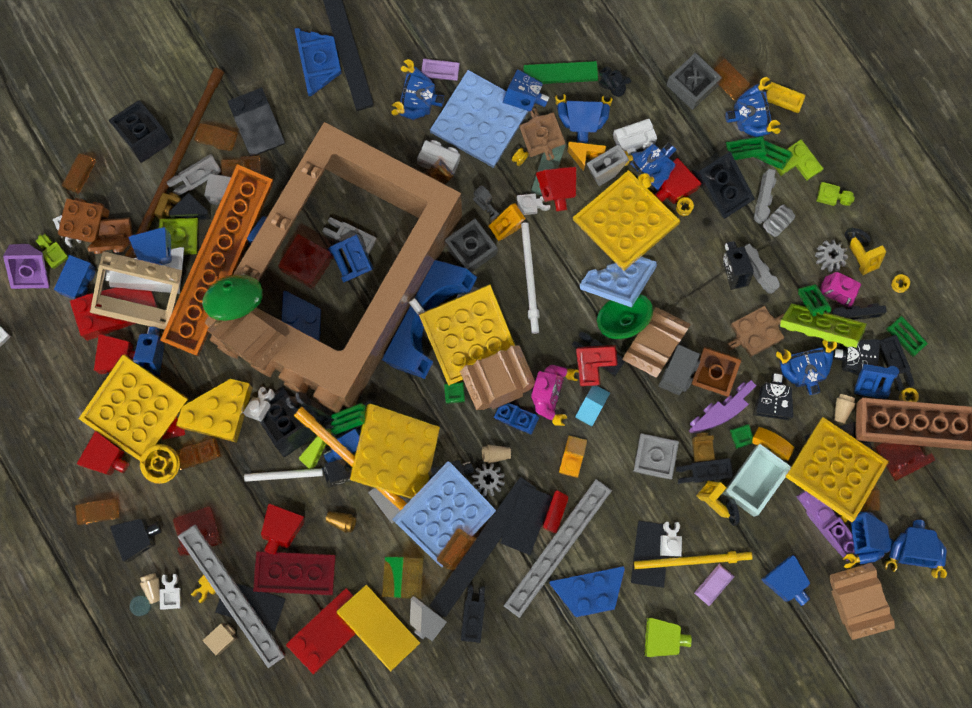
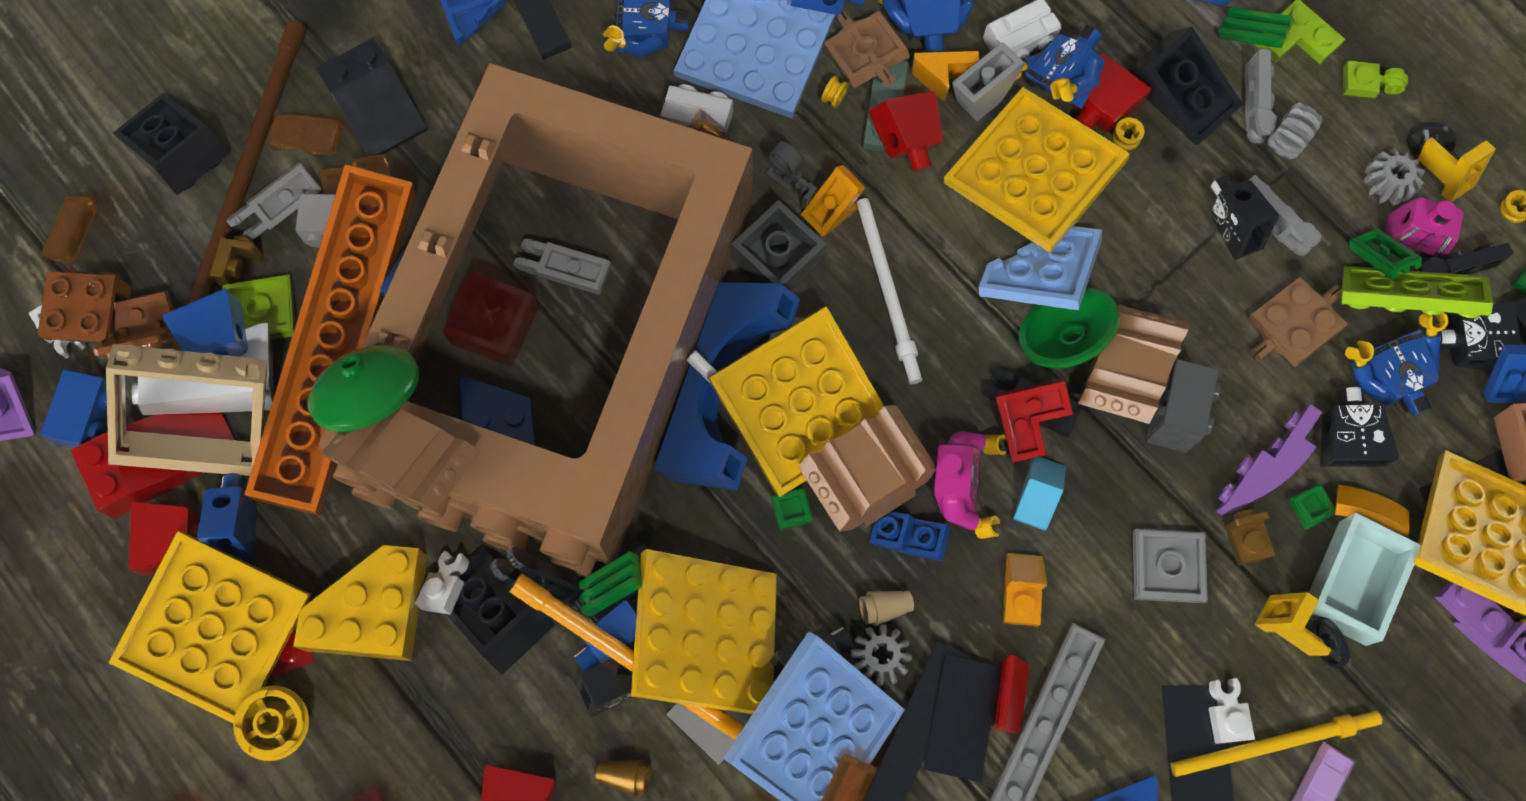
camera: 10 degrees left, 5 degrees down
lime plate [36,234,68,269] -> none
red torso [77,431,129,476] -> none
black slope [169,193,211,220] -> none
clear orange slope [176,438,221,470] -> none
white bar [244,468,323,482] -> none
lime slope [299,428,332,469] -> none
blue plate [328,234,374,283] -> none
white plate [517,194,550,215] -> none
black hinge [676,459,733,484] -> none
dark orange slope [692,346,741,397] -> none
green tile [726,136,766,160] -> none
blue torso [761,555,810,606] -> none
tan cone [834,394,855,424] -> none

